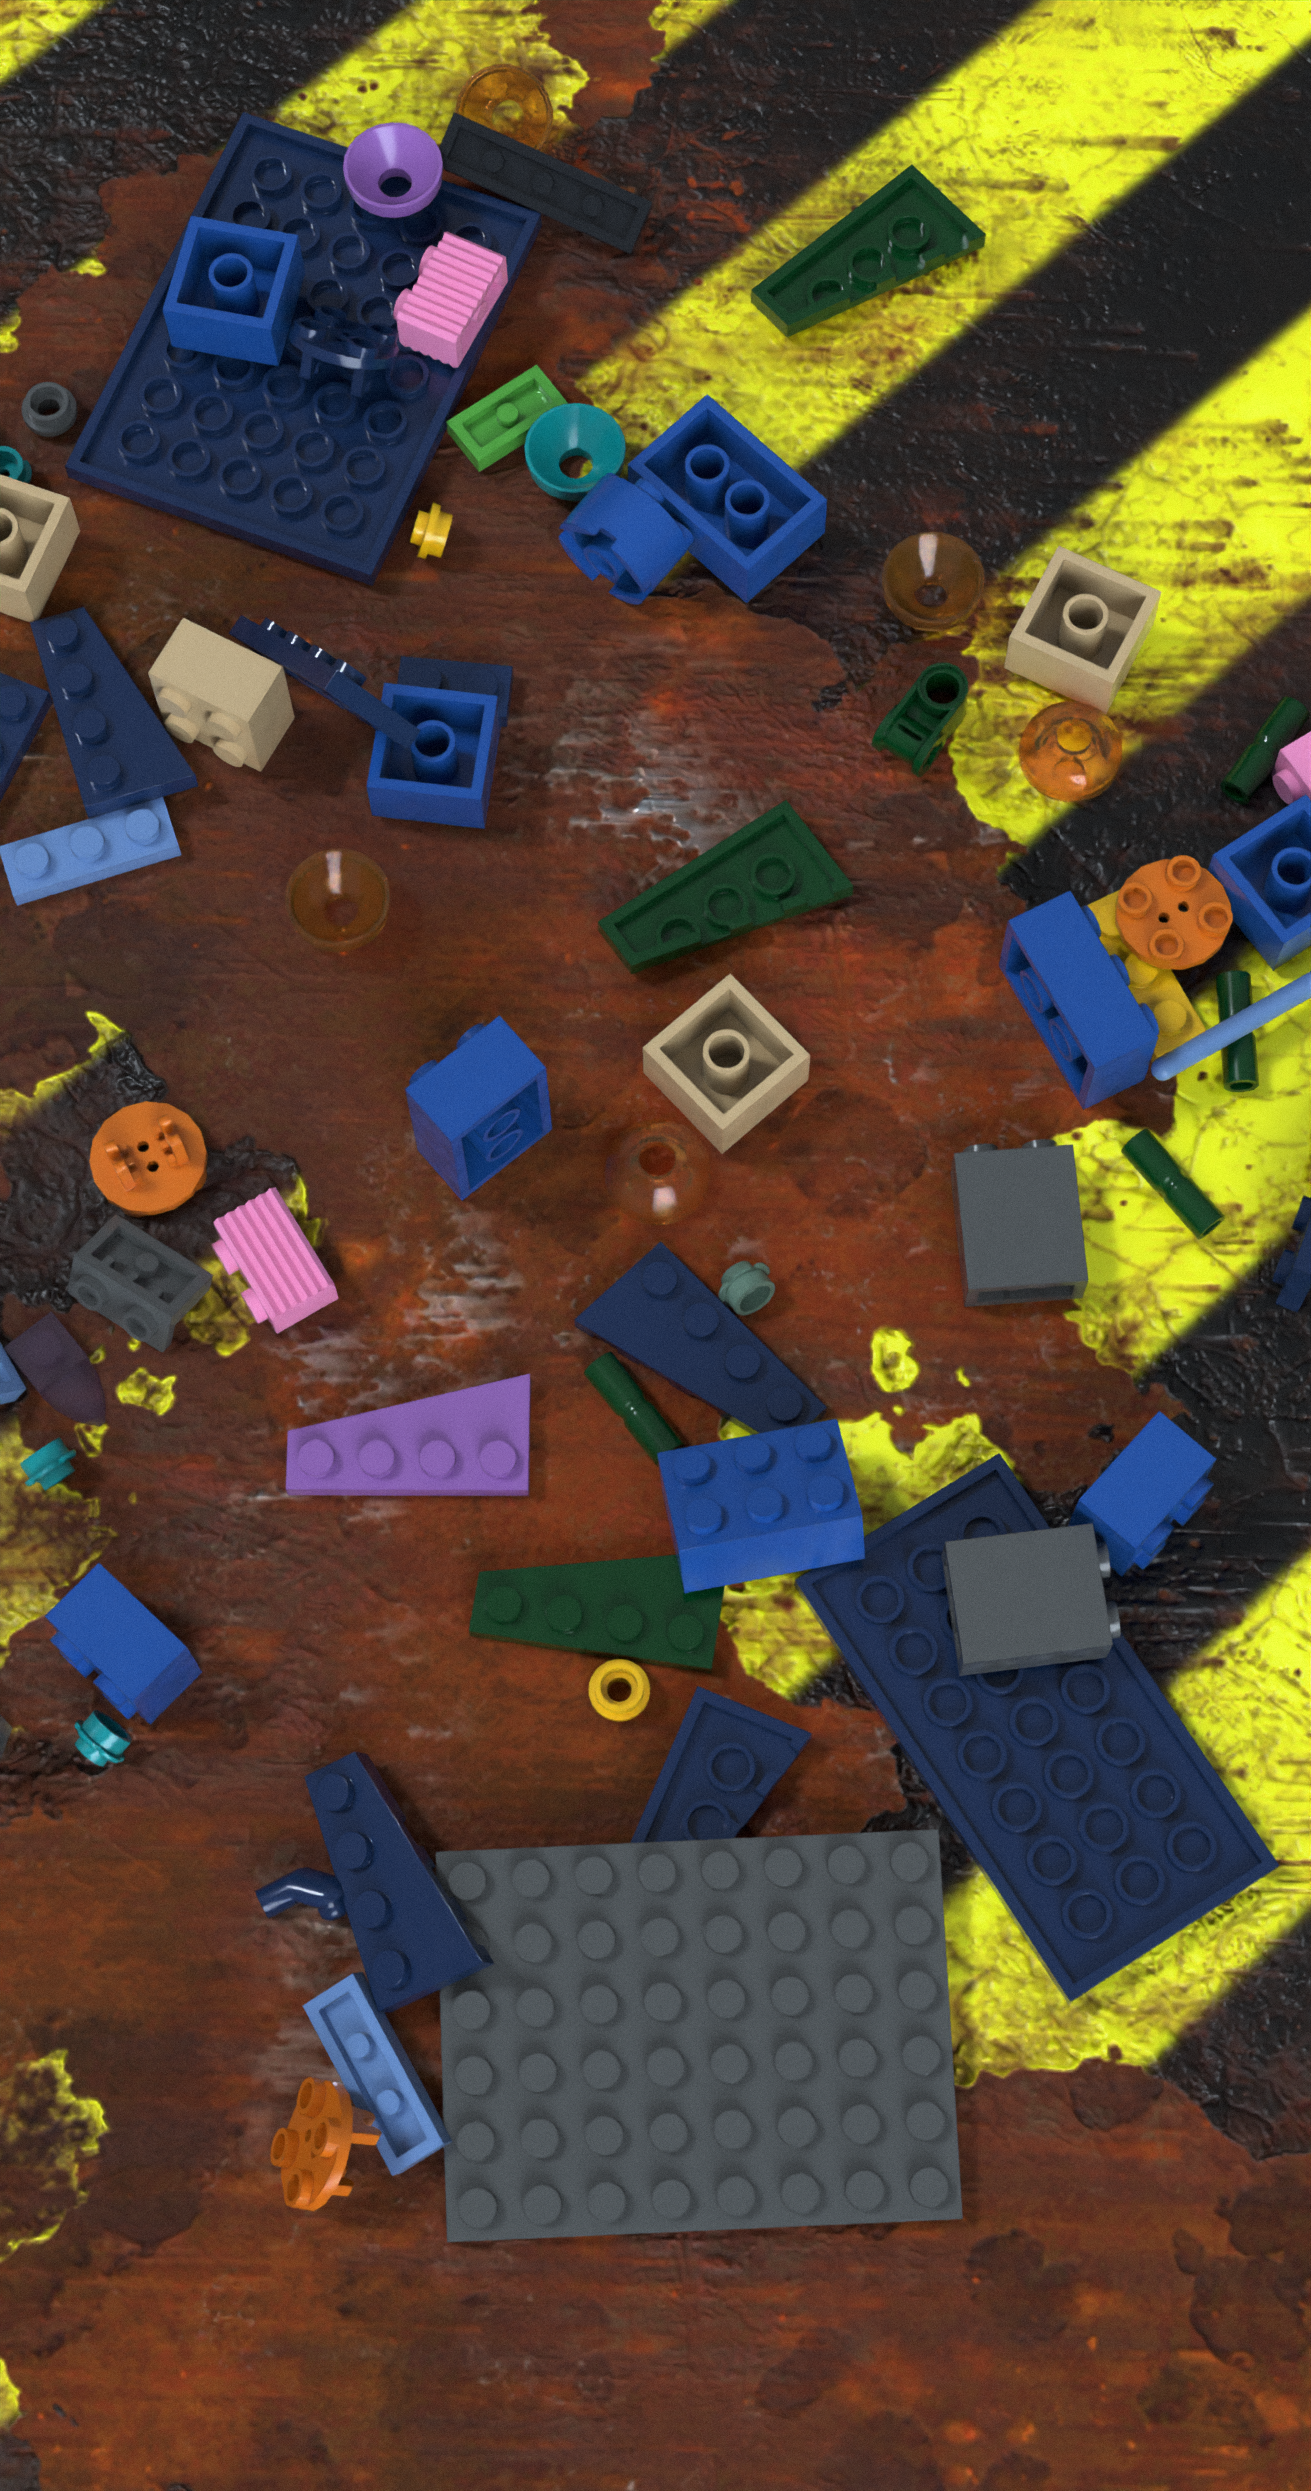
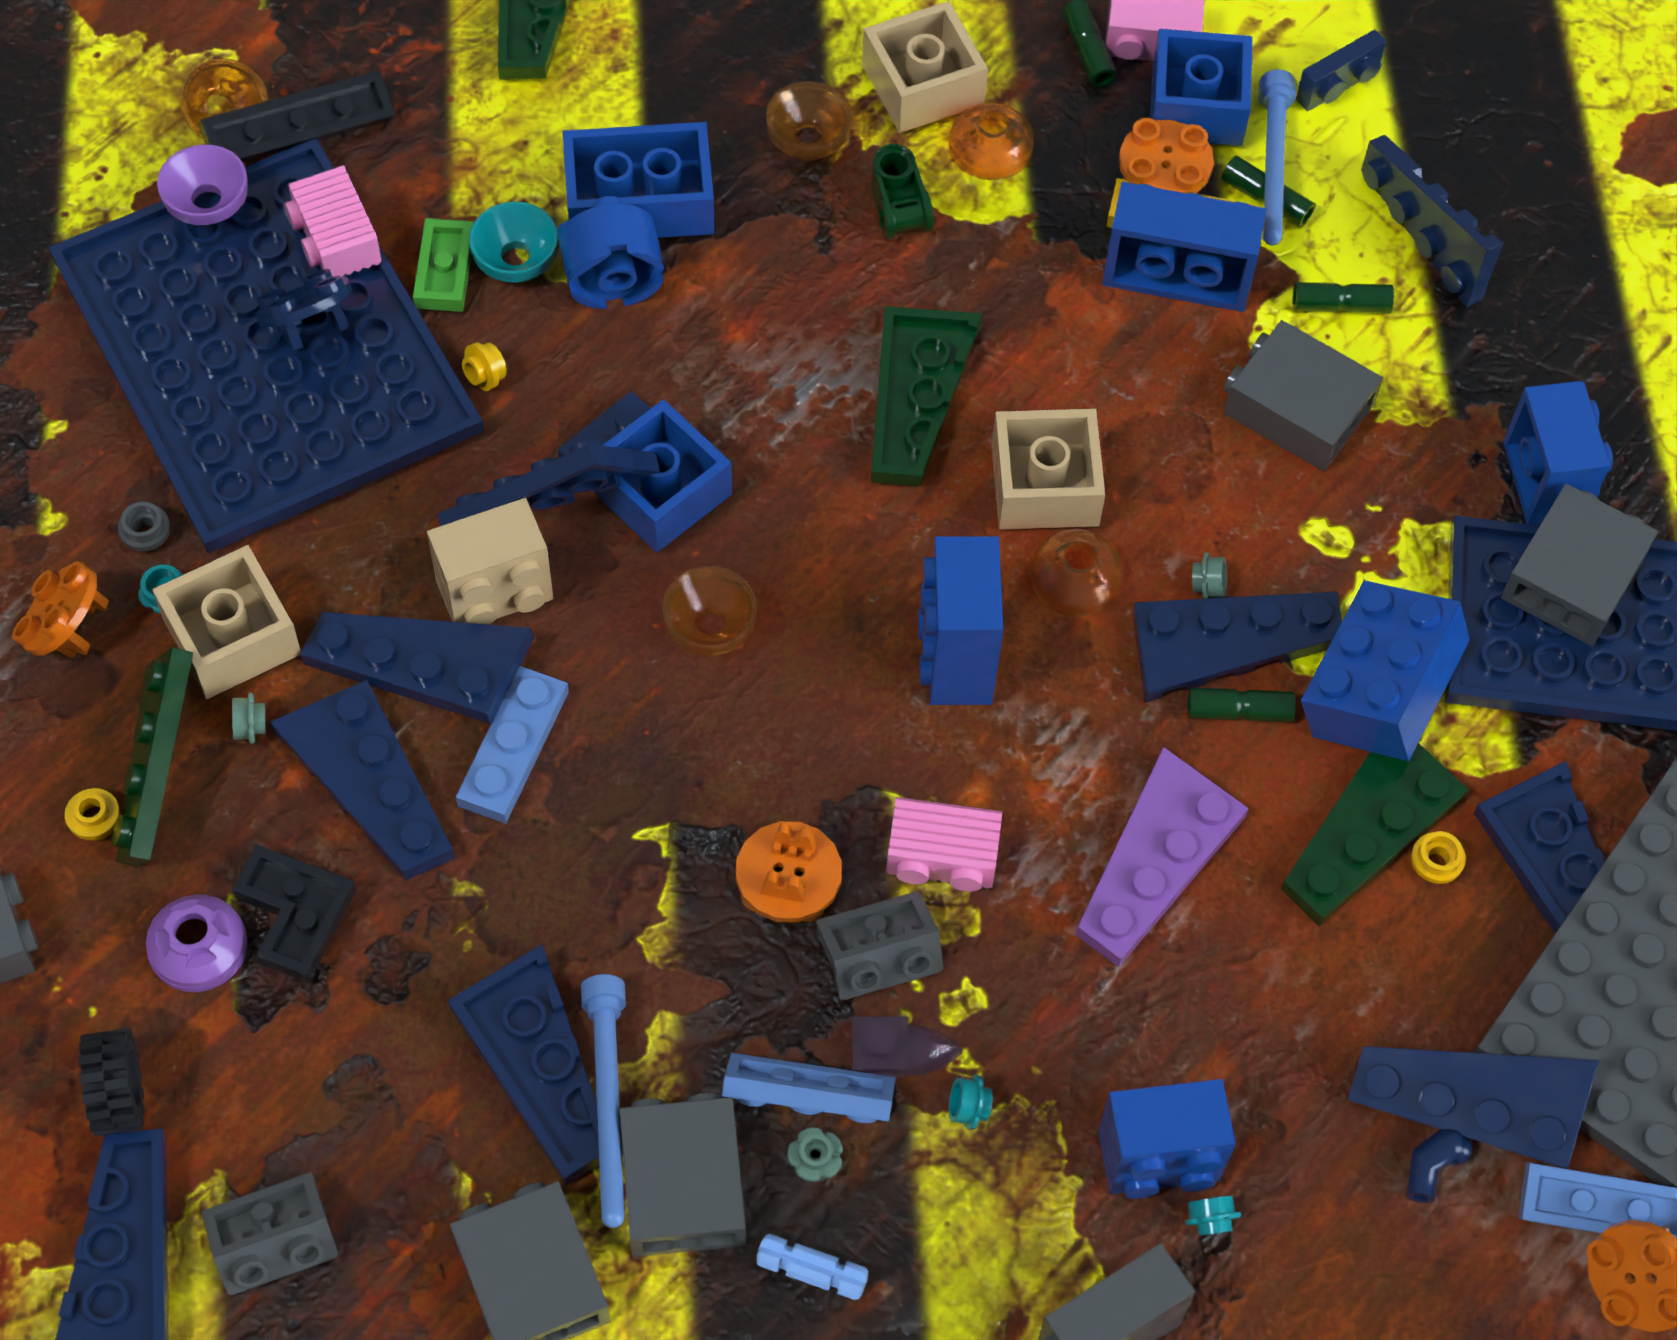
camera: 55 degrees left, 10 degrees down
blue brick [163,216,305,366] -> none

